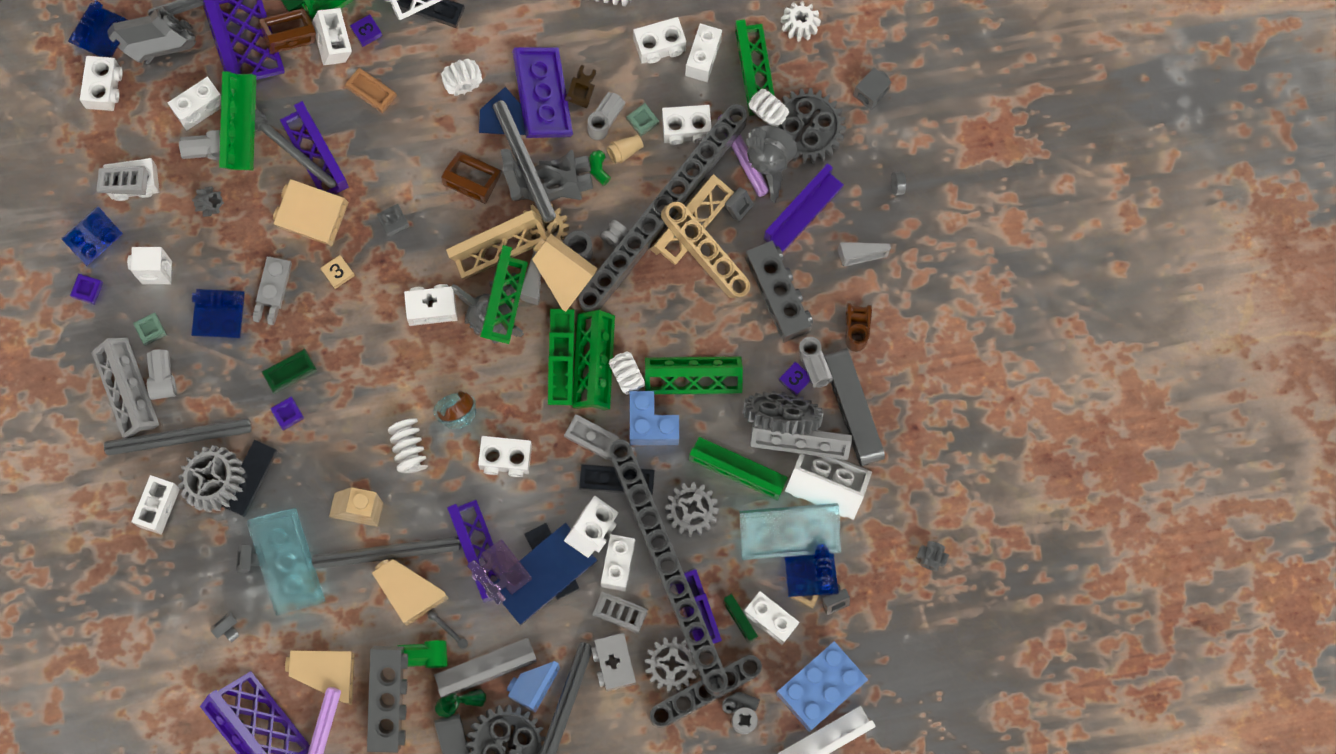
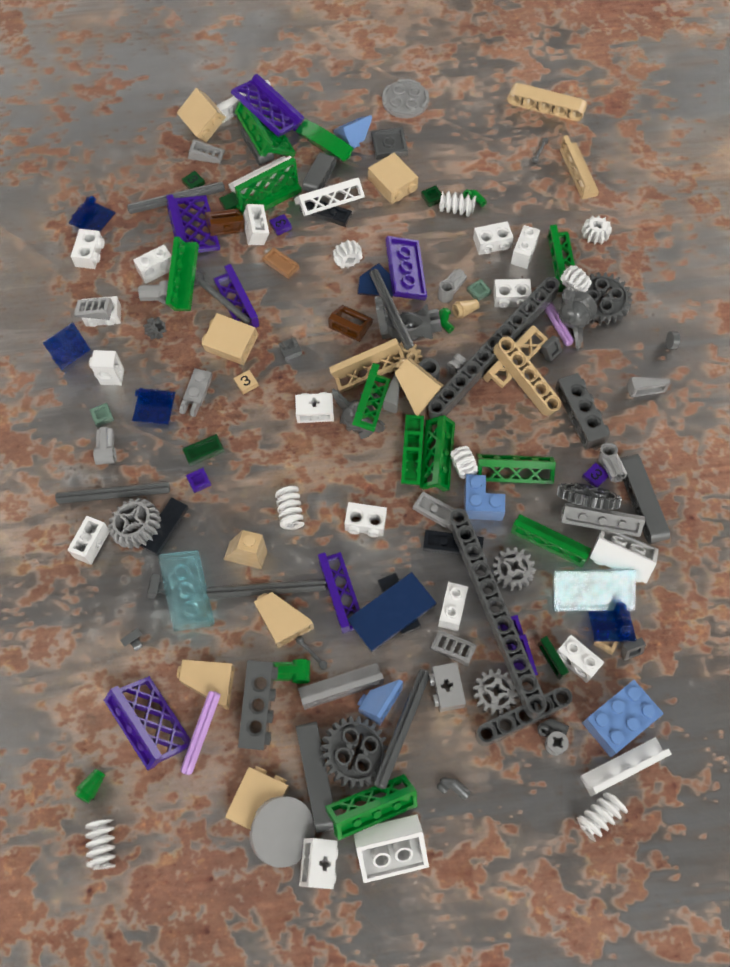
camera: 10 degrees right, 10 degrees down
dark purple tile [70,273,103,305] -> none
light grey fence [91,337,159,439] -> none
dark grey brick [107,6,196,64] -> none
piece [433,391,476,429] -> none
dark green piece [435,689,486,717] -> none
clear purple plate [467,539,532,605] -> none
white brick [564,495,619,558] -> none
dark brown plate [565,65,596,109] -> none
dark purple fence [763,163,844,253] -> none
reddish brown piece [845,303,872,352] -> none
dark grey brick [853,68,892,110] -> none
dark grey gear [917,541,949,571] -> none

